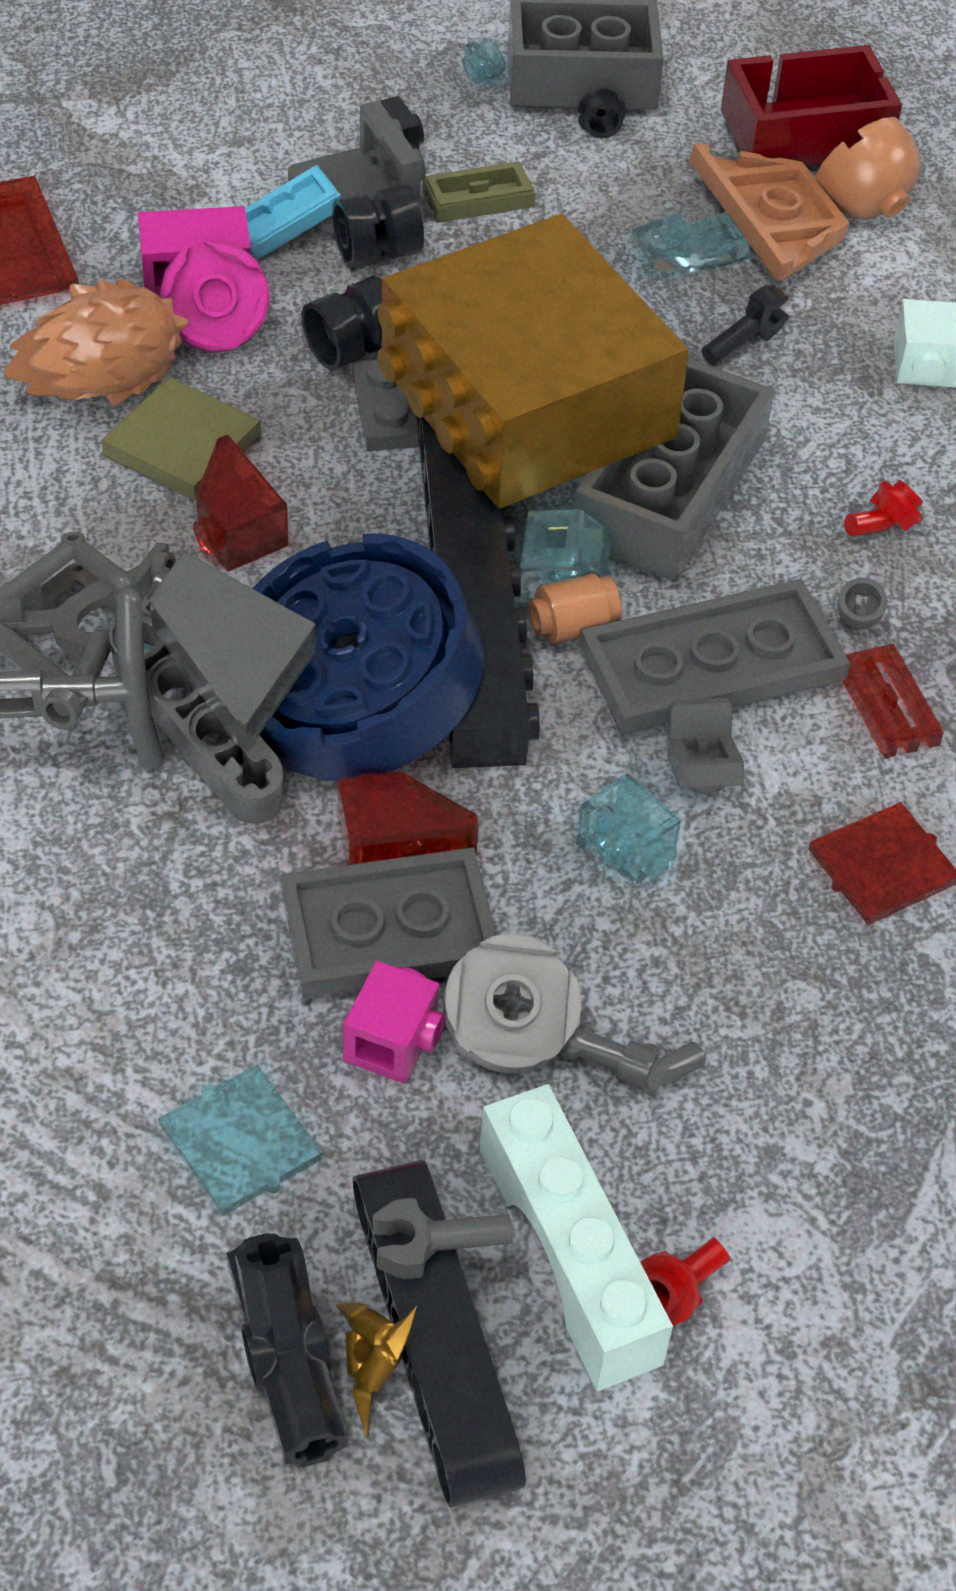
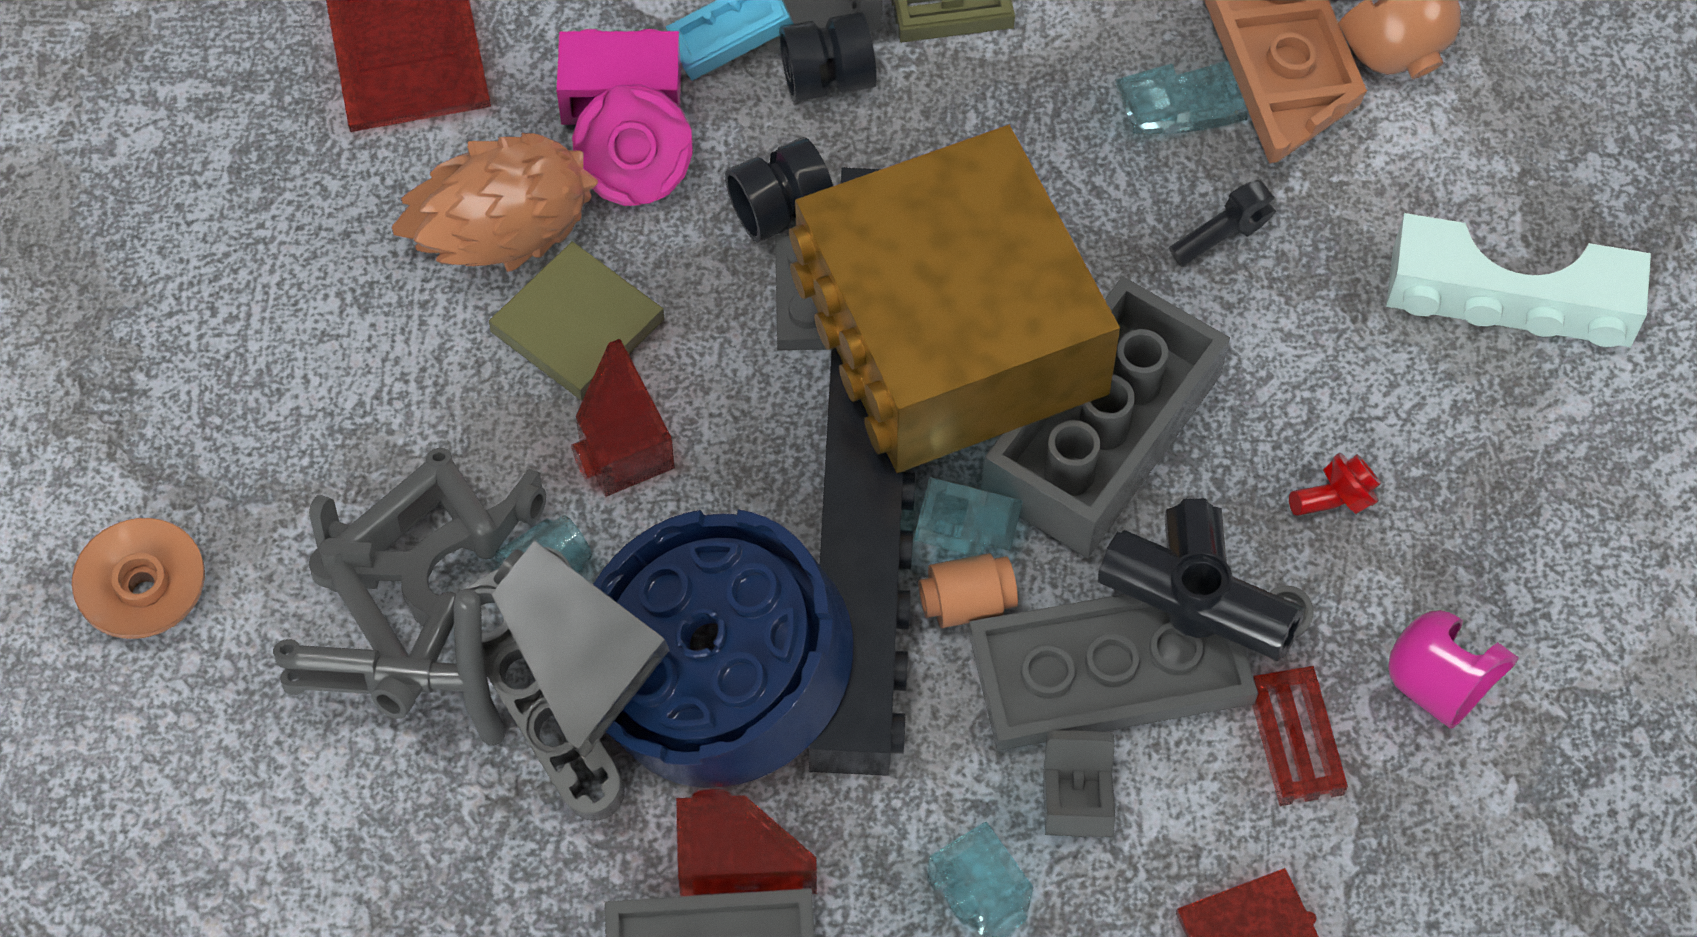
camera: 10 degrees right, 10 degrees up
none -> black piece [1098,498,1304,661]

